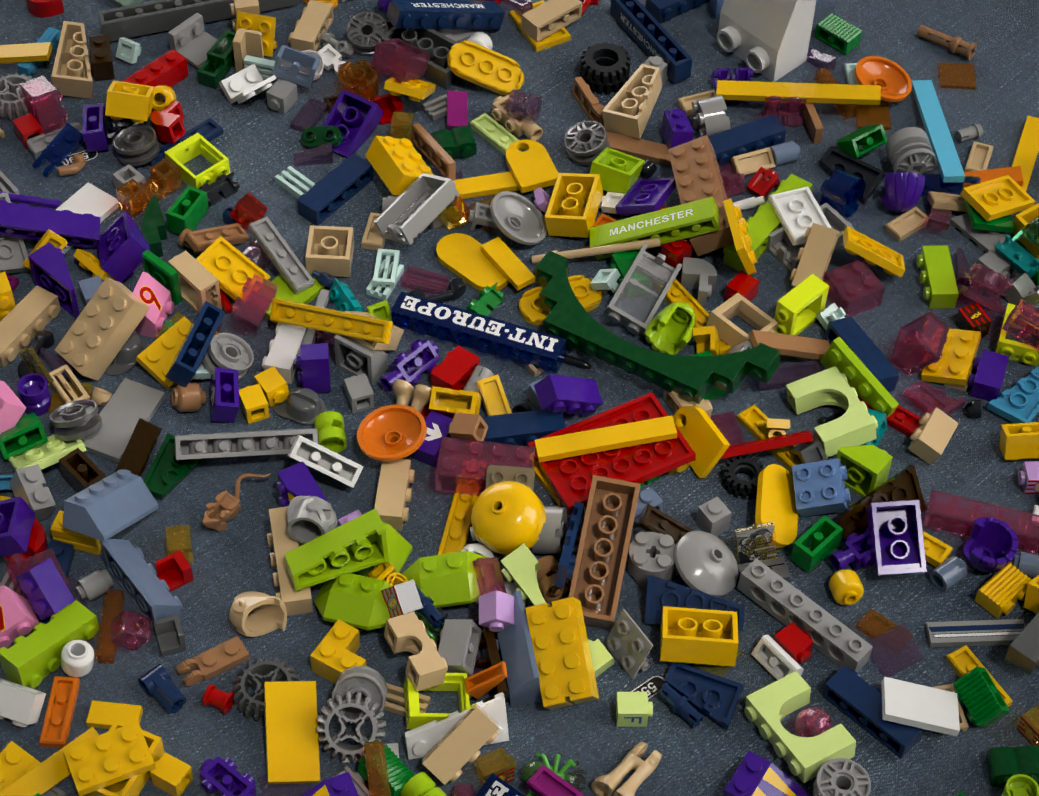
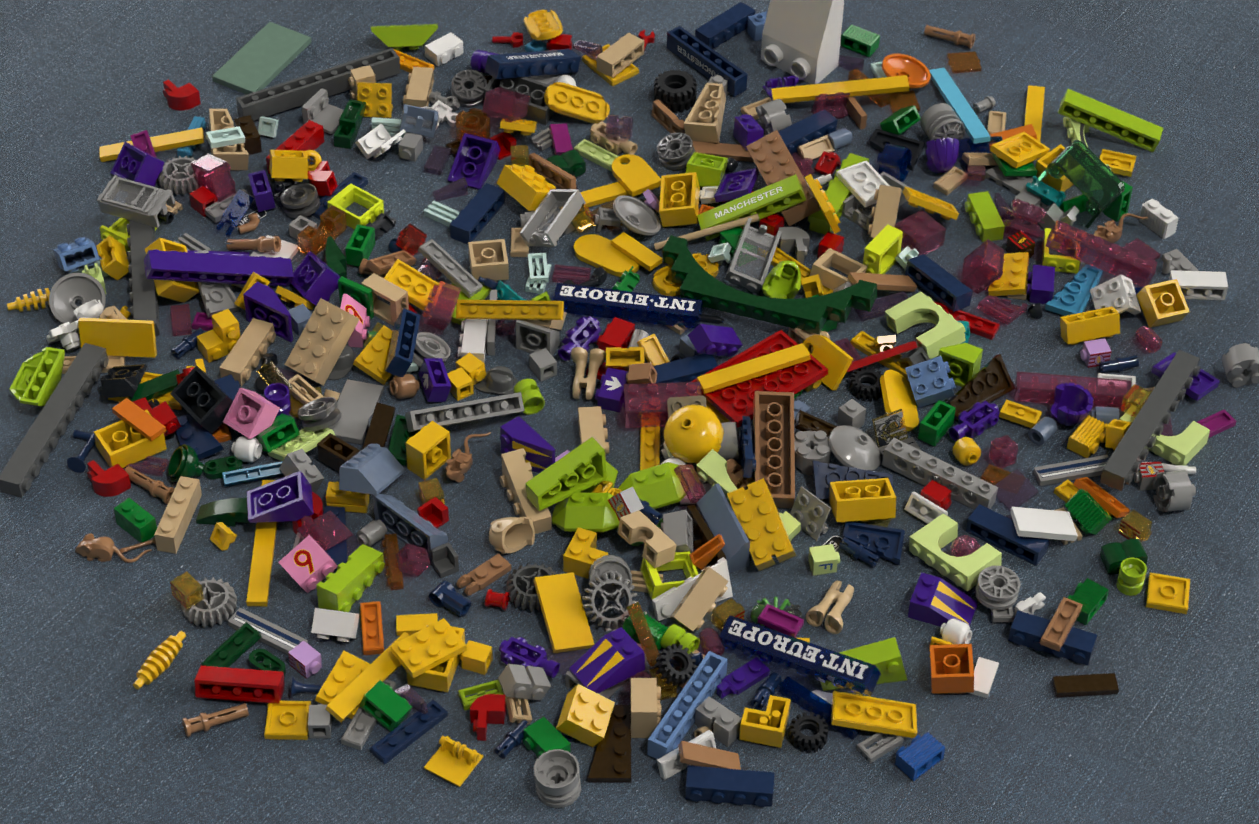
camera: 10 degrees left, 5 degrees down
dark purple brick [16,558,75,620] -> none
white head [61,640,94,677] -> none
tan panel [233,28,264,72] -> none
white brick [287,435,364,488] -> none
light grey helmet [287,495,338,544] -> none
dark purple brick [296,343,331,393] -> none
dark green plate [301,126,343,149] -> none
orange dish [357,404,427,461] -> none
lavender brick [479,590,514,632] -> none
lime wing [820,337,899,418] -> none
dark purple slope [867,500,927,576] -> none
tan brick [908,407,959,465] -> none
none -> light aqua tile [206,126,245,149]
none -> medium nougat pin [227,236,281,252]
none -> yellow brick [406,421,451,480]
none -> clear pink brick [989,435,1018,470]
none -> orange tile [1073,477,1130,518]

